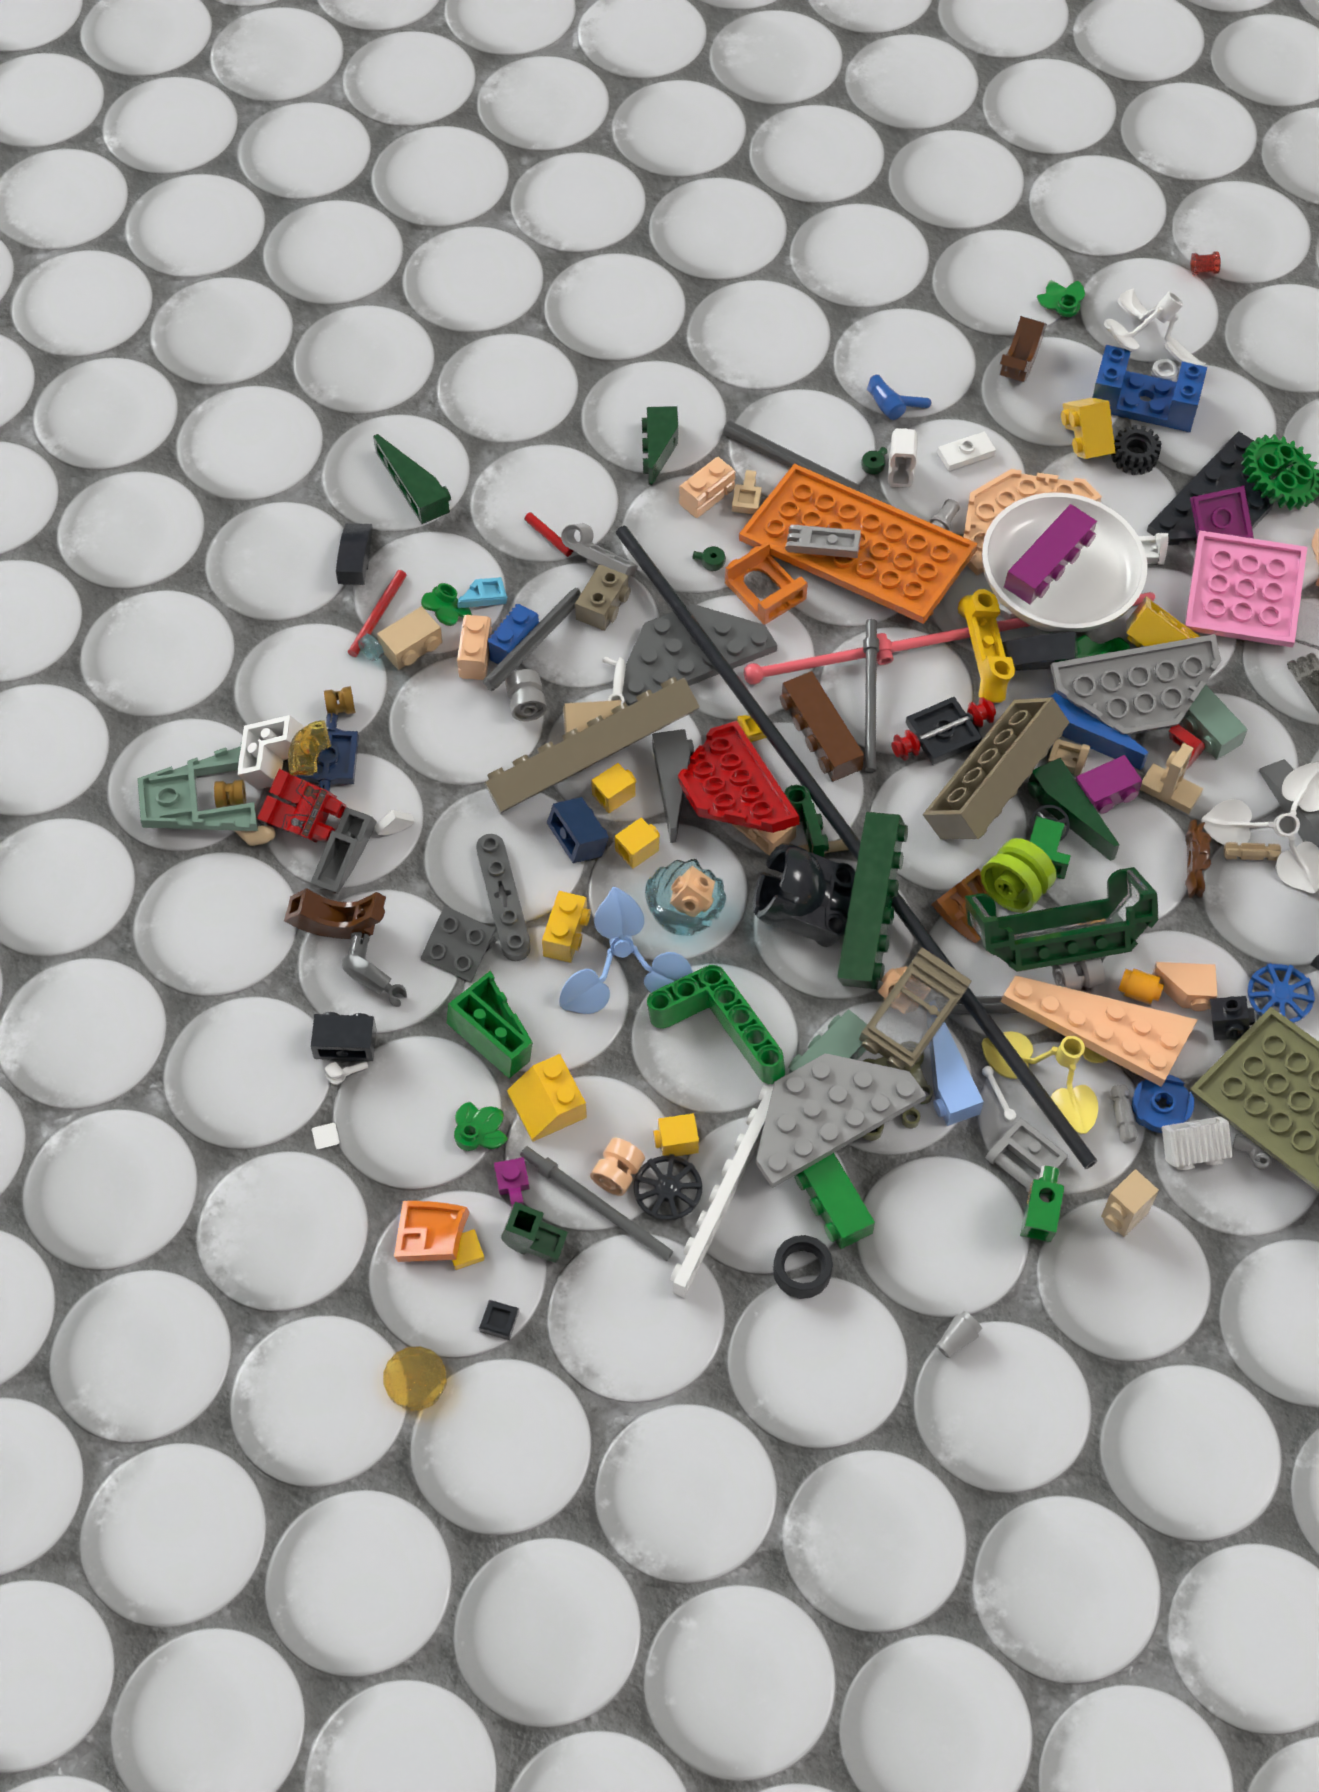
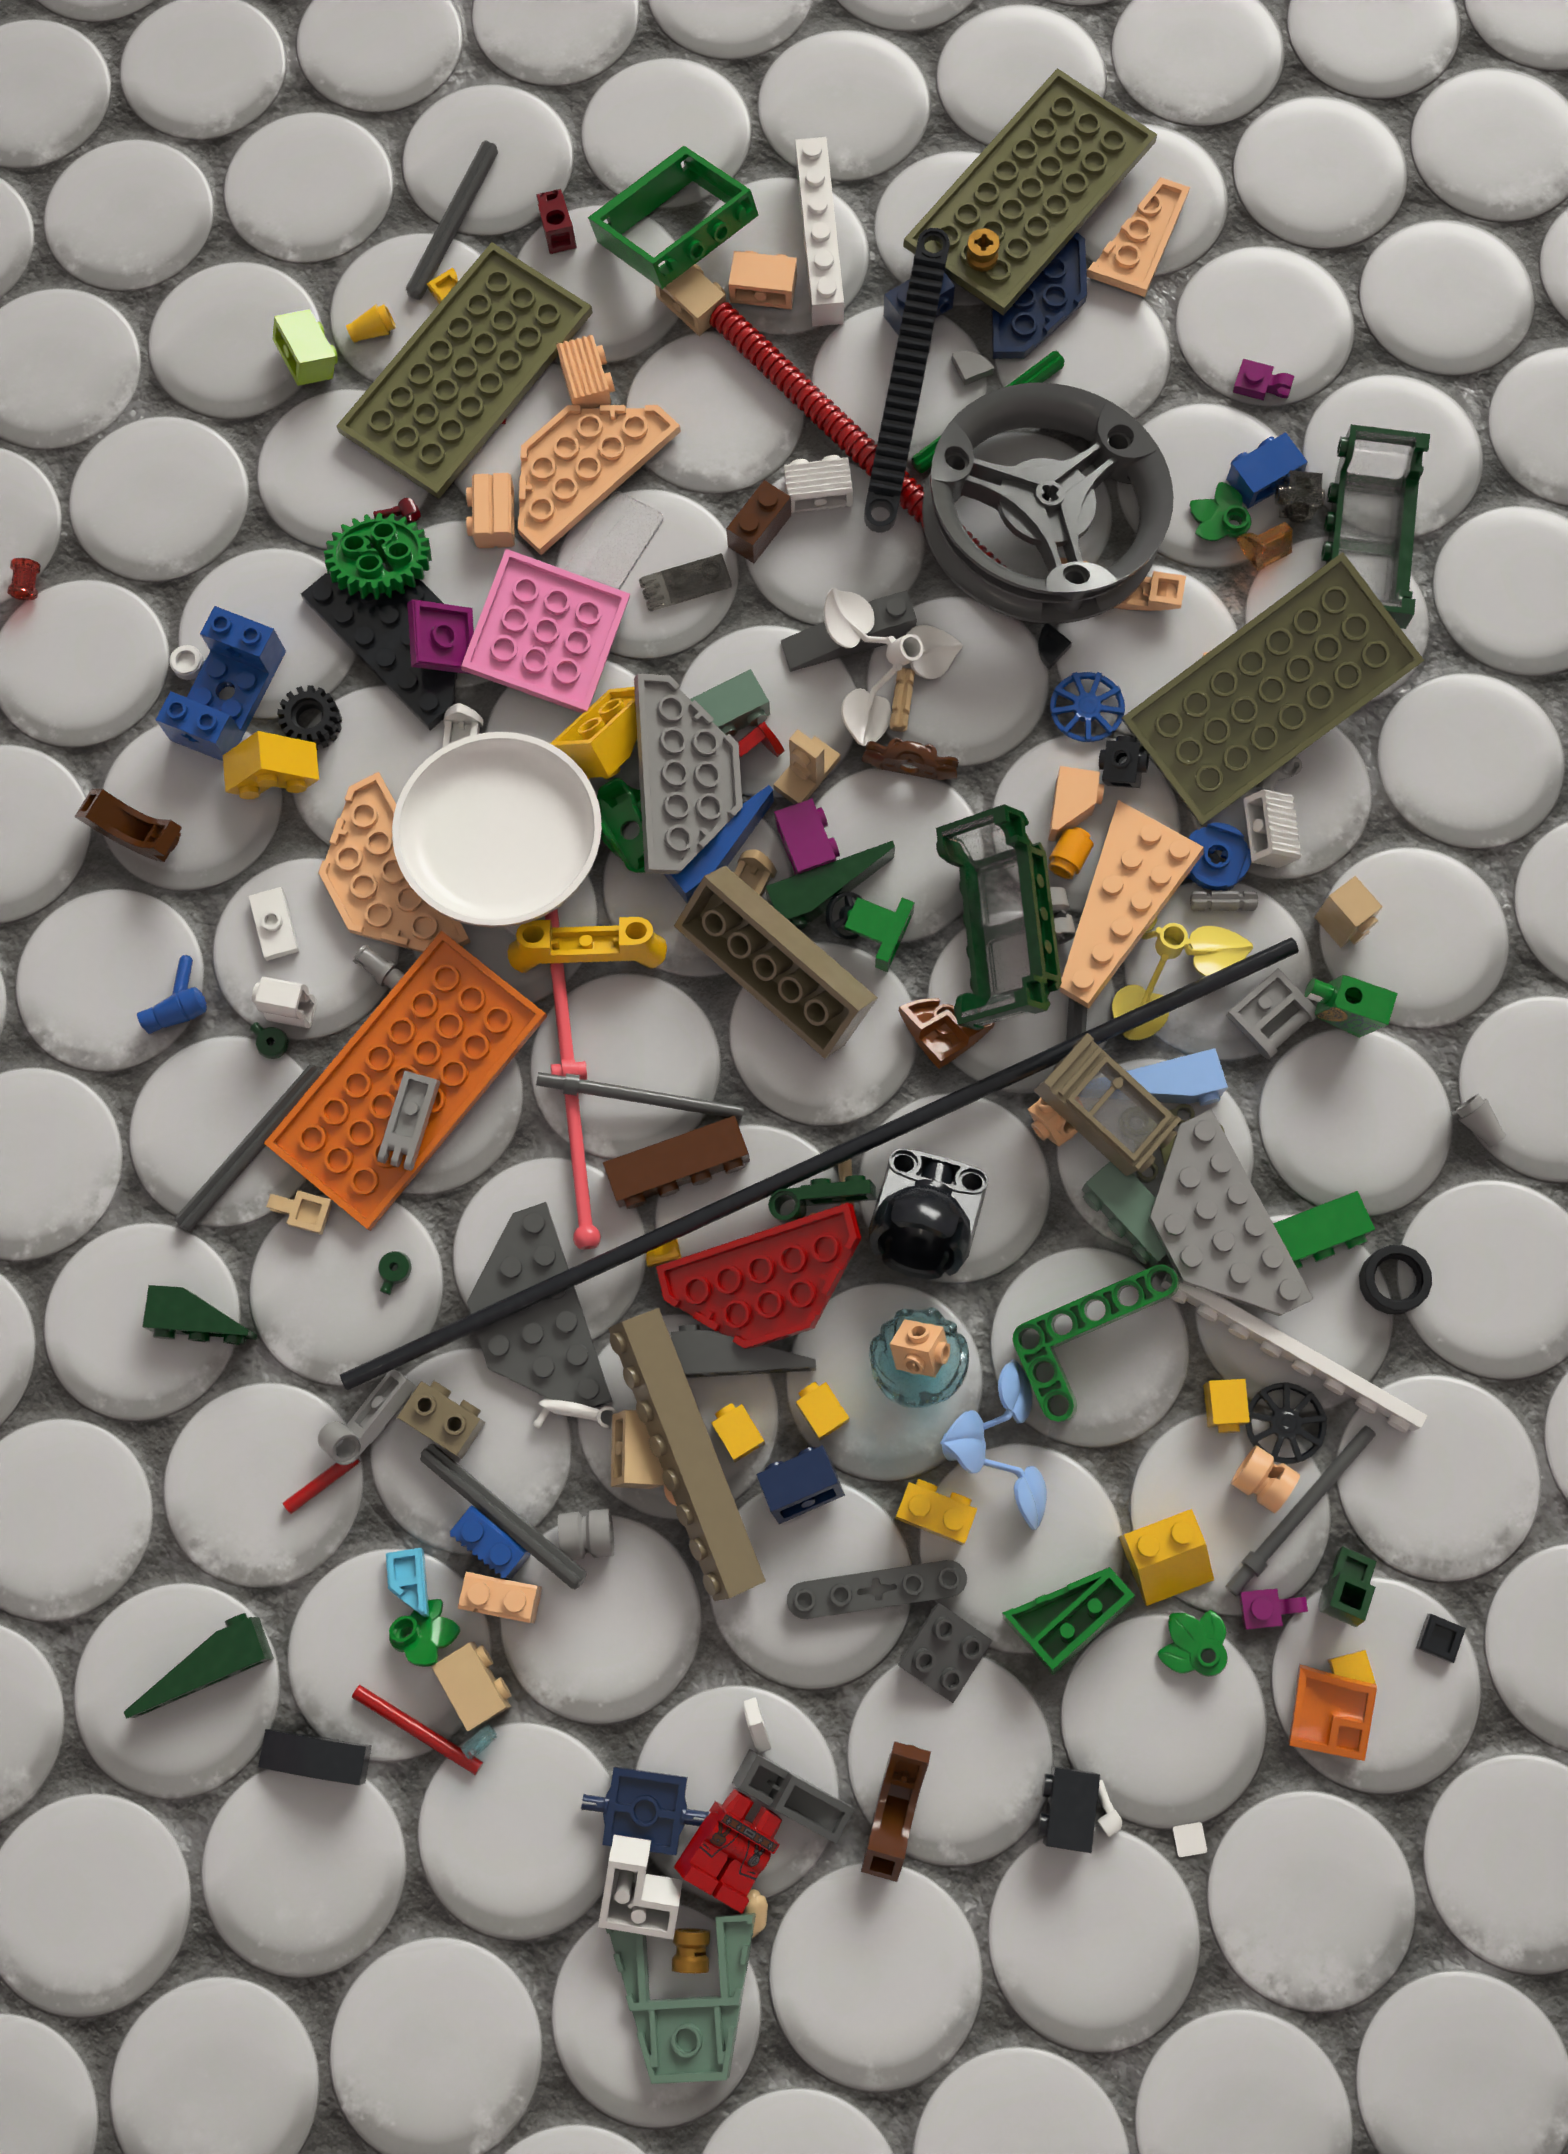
camera: 80 degrees left, 15 degrees up
clear yellow tile [288,720,331,775] -> none
pearl gold wheel [324,686,356,717] -> none
dark grey arm [342,932,407,1007] -> none
clear yellow tile [383,1346,447,1411] -> none
light nougat brick [679,457,735,518] -> none
orange panel [725,542,808,625] -> none
dark green brick [837,812,908,990] -> none
black plate [891,696,996,765] -> none
lime wheel [981,838,1056,913] -> none
white hinge [982,1066,1016,1122] -> none
black slope [1002,632,1078,671] -> none
magenta brick [1003,504,1097,605] -> none
green plate [1037,280,1085,317] -> none
white plant [1104,288,1206,366] -> none

